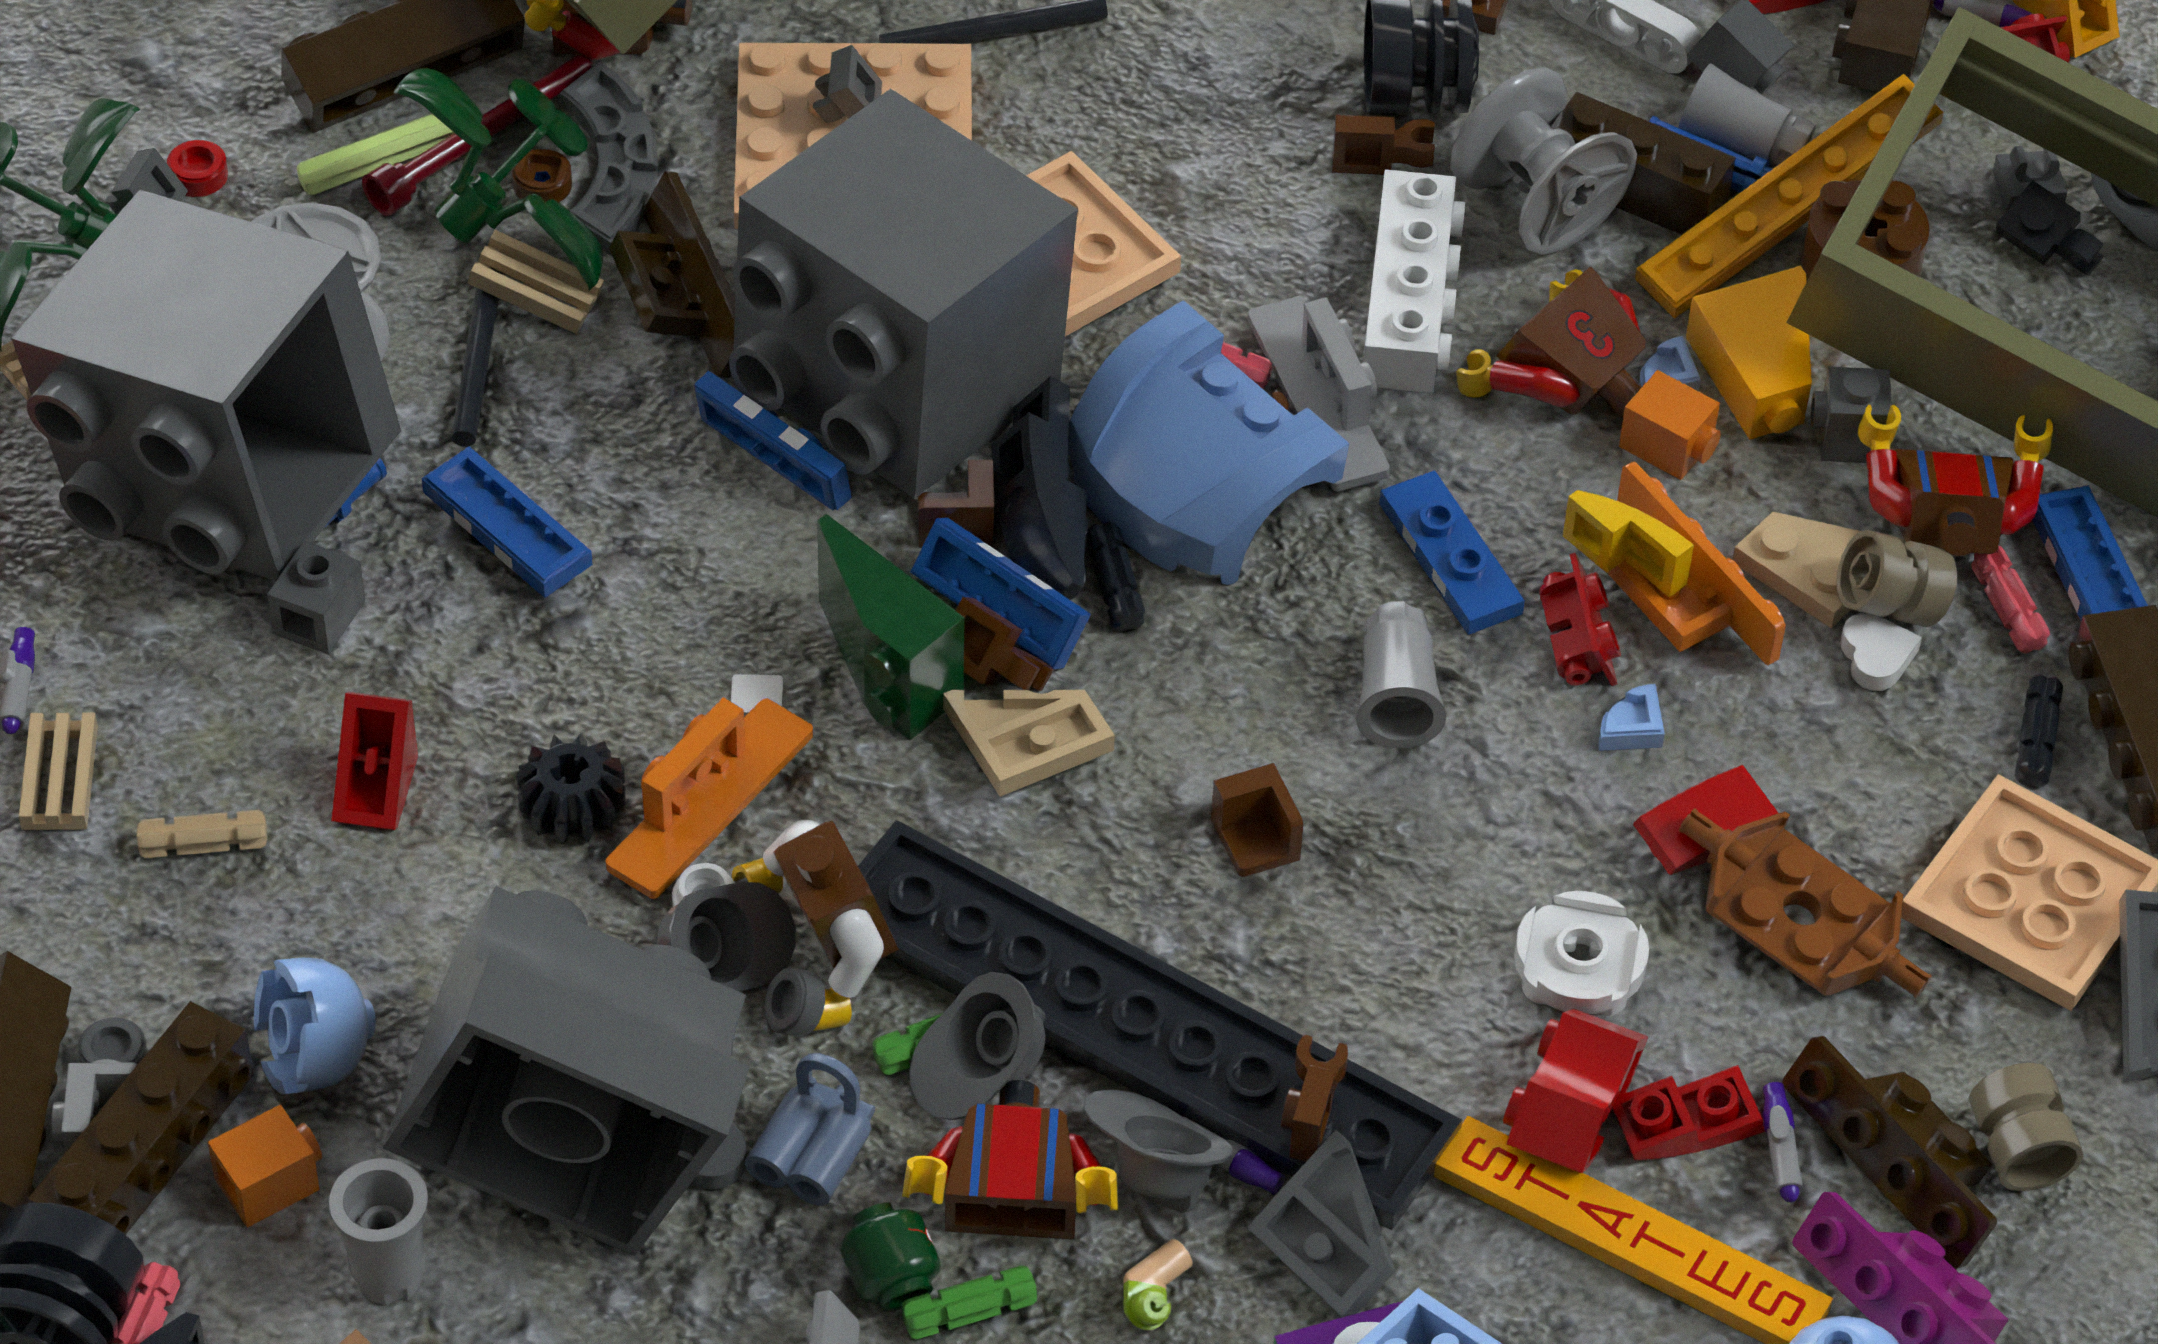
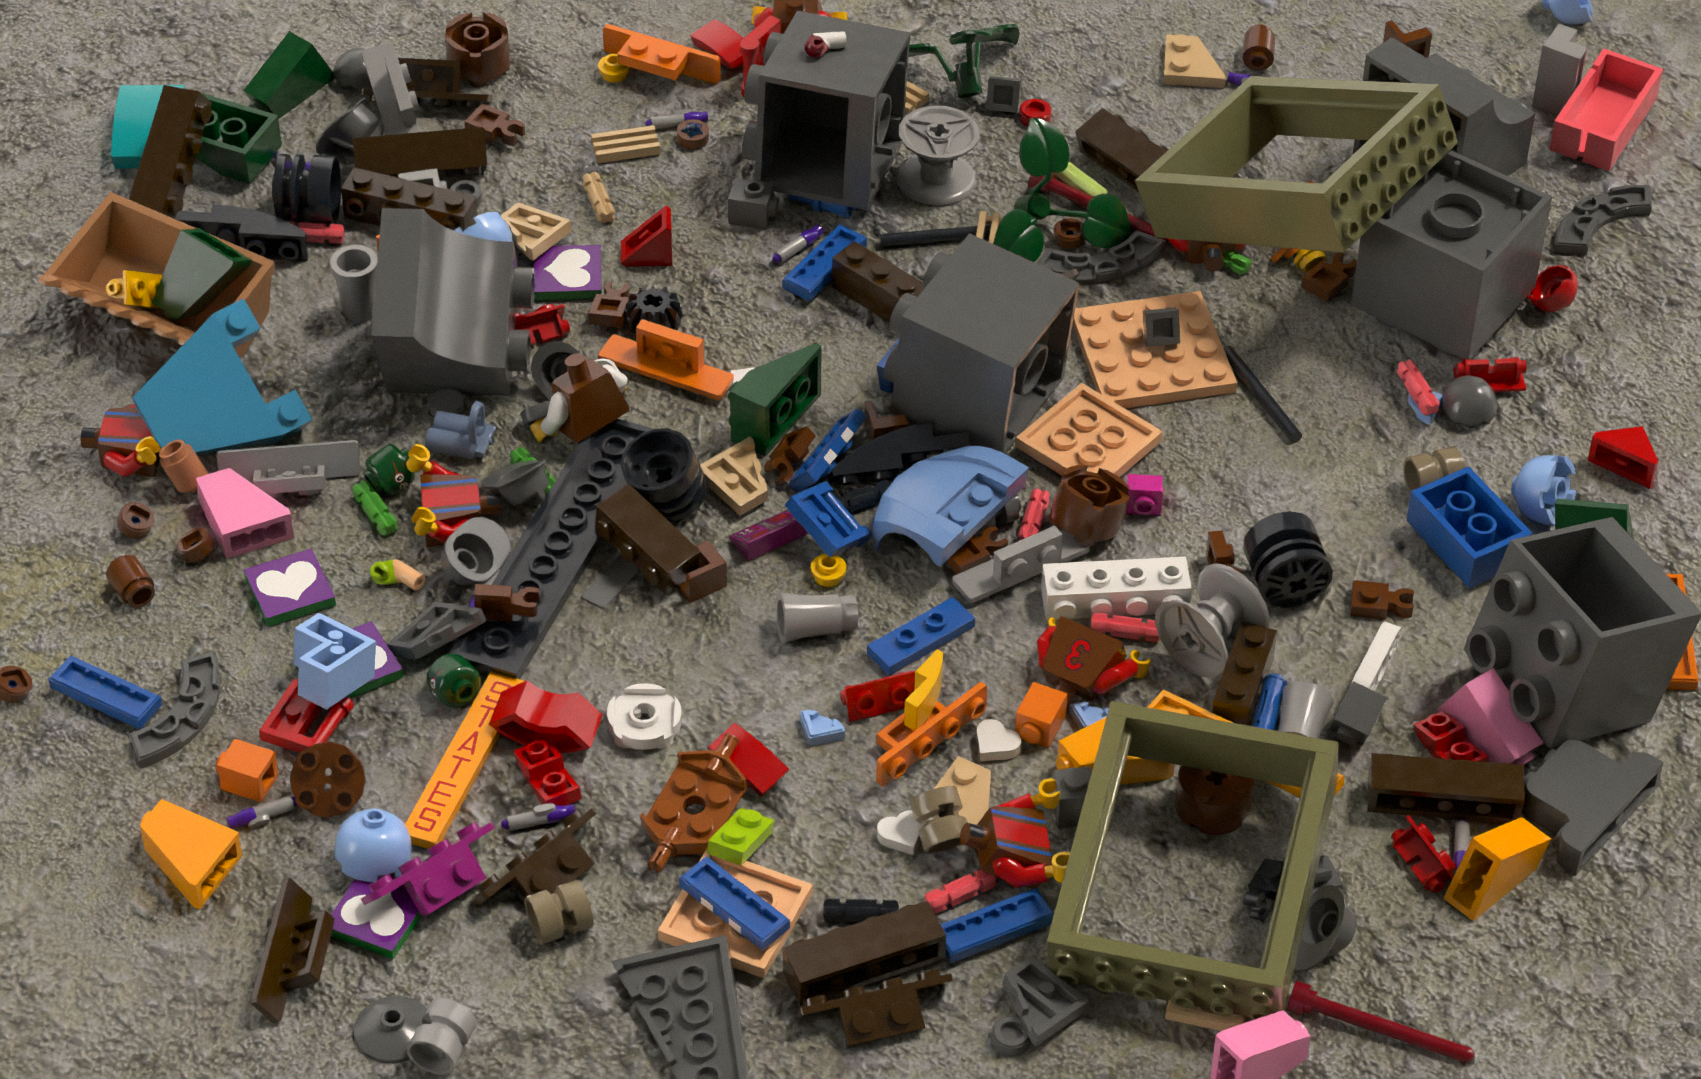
camera: 80 degrees right, 5 degrees down
none -> dark green head [426,653,481,708]
none -> tan wing [500,203,572,260]
none -> tile [534,245,602,301]
none -> dark grey sticker [582,555,640,608]
none -> reddish brown plate [588,281,630,328]
none -> dark brown brick [595,484,701,594]
none -> black wheel [621,428,708,522]
none -> reddish brown tile [677,119,709,149]
none -> blue plate [679,856,790,950]
none -> lime plate [707,808,775,866]
none -> magenta slope [729,509,808,561]
none -> piece [772,225,824,263]
none -> blue plate [785,482,872,558]
none -> arm [804,31,846,58]
none -> yellow plate [811,554,846,587]
none -> dark brown brick [832,241,924,322]
none -> white tile [976,719,1021,761]
none -> reddish brown brick [1049,465,1130,546]
none -> coral axle [1090,612,1160,642]
none -> dark pink bracket [1126,474,1163,516]

